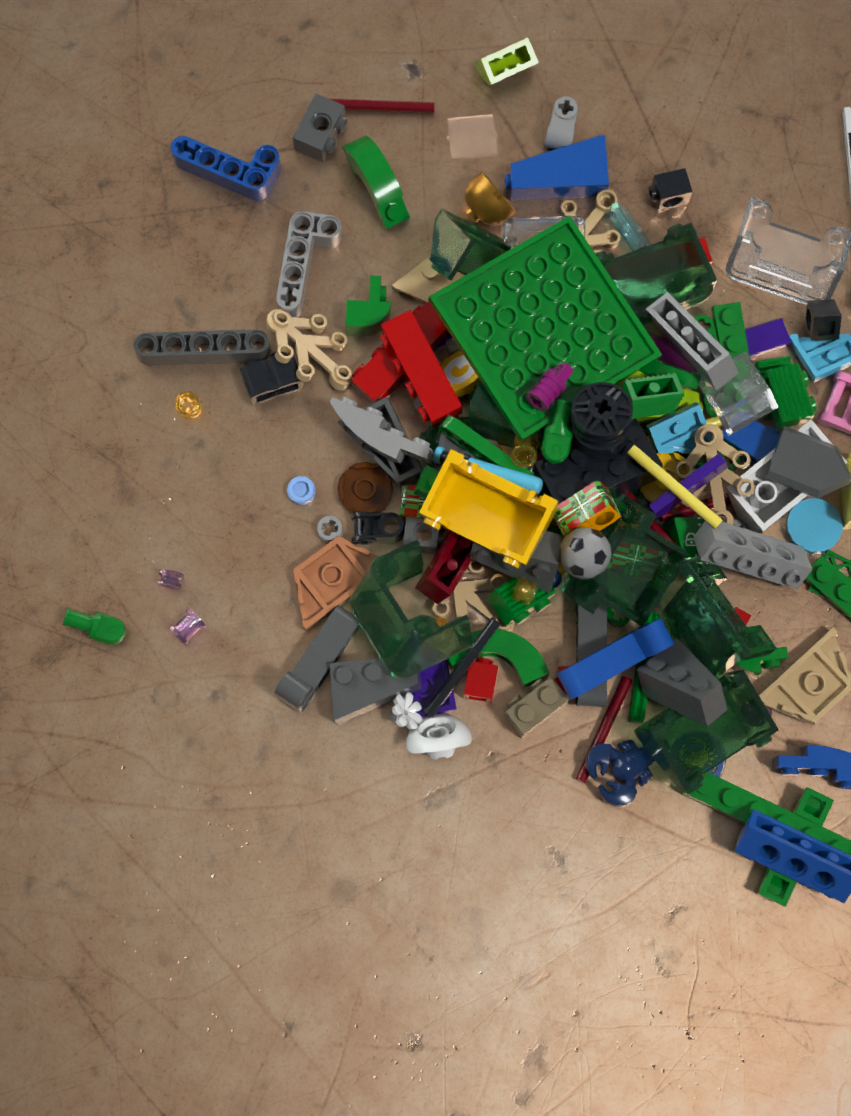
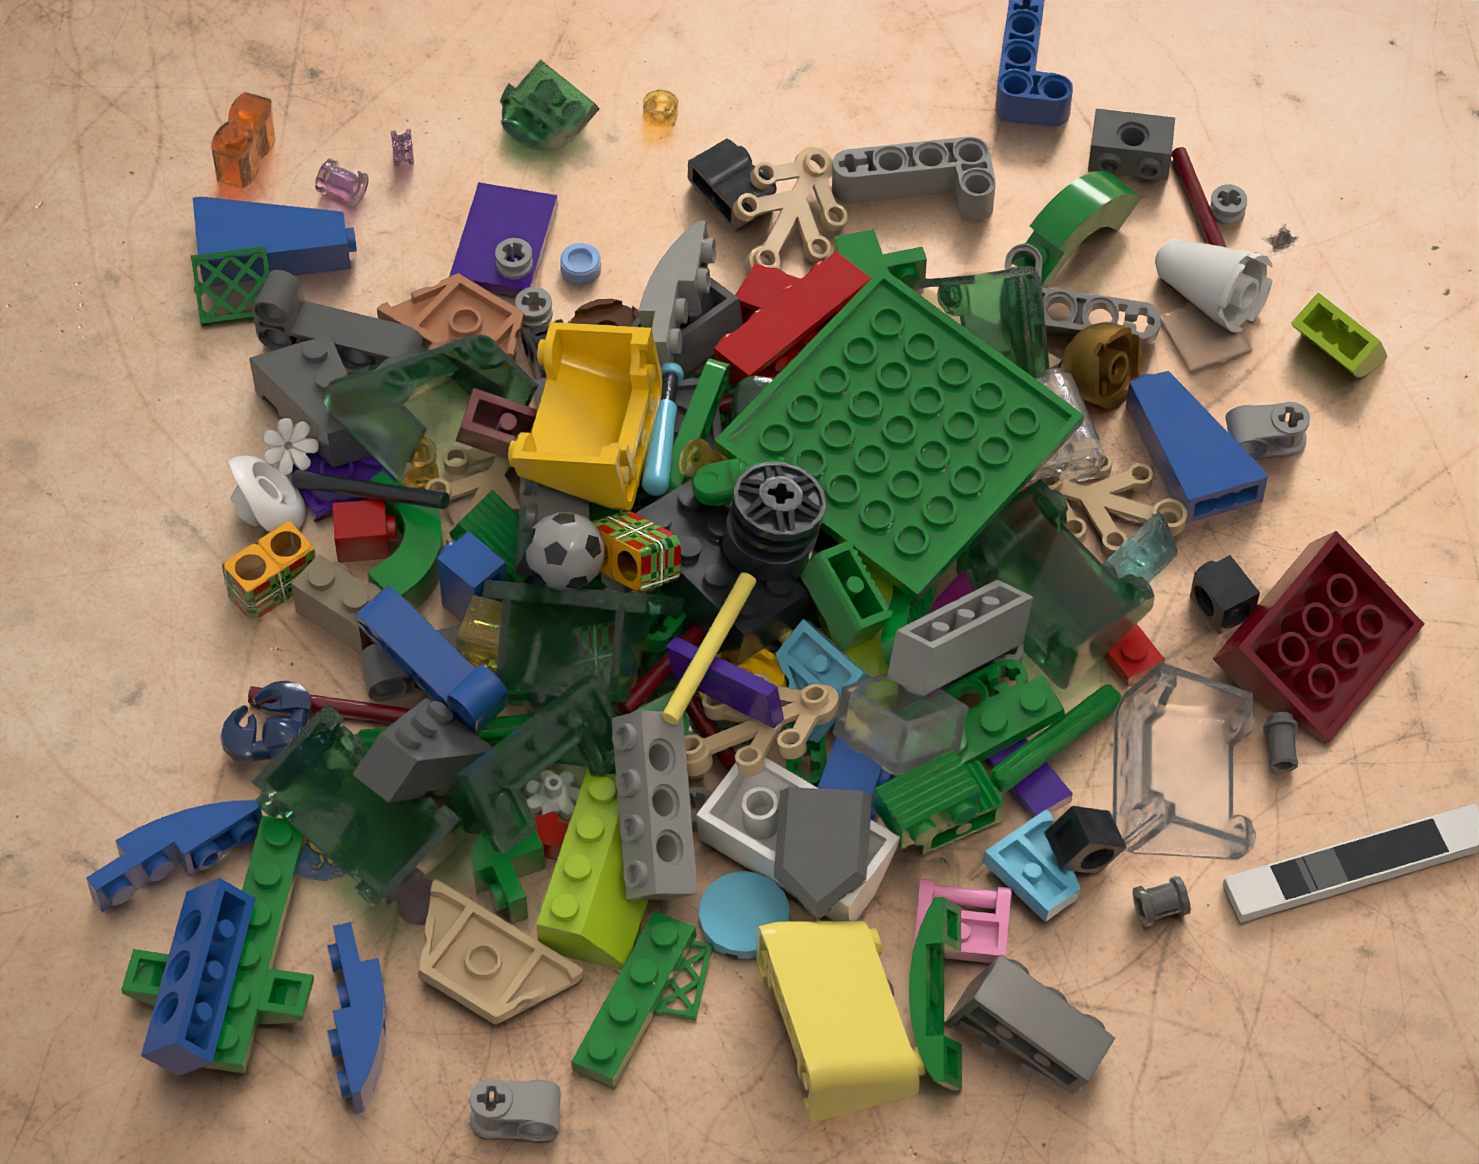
camera: 75 degrees right, 20 degrees down
green arm [62,608,126,645] -> none
dark grey beam [133,329,271,366] -> none
clear yellow bush [513,576,537,606] -> none
magenta hinge [526,363,574,412] -> none
none -> blue slope [86,800,262,912]
none -> green window [191,246,269,324]
none -> blue slope [192,196,357,286]
none -> clear orange brick [211,92,276,189]
none -> piece [221,520,316,619]
none -> blue brick [437,531,510,624]
none -> dark purple tile [449,182,558,296]
none -> clear yellow brick [456,595,517,673]
none -> light grey bush [495,238,533,280]
none -> clear green slope [500,59,600,151]
none -> lime slope [536,769,649,970]
none -> green axle [989,684,1122,792]
none -> light grey beam [999,243,1161,346]
none -> white cone [1155,239,1273,332]
none -> light grey bush [1210,184,1248,225]
none -> dark red slope [1213,530,1425,744]
none -> dark grey pin [1263,712,1299,772]

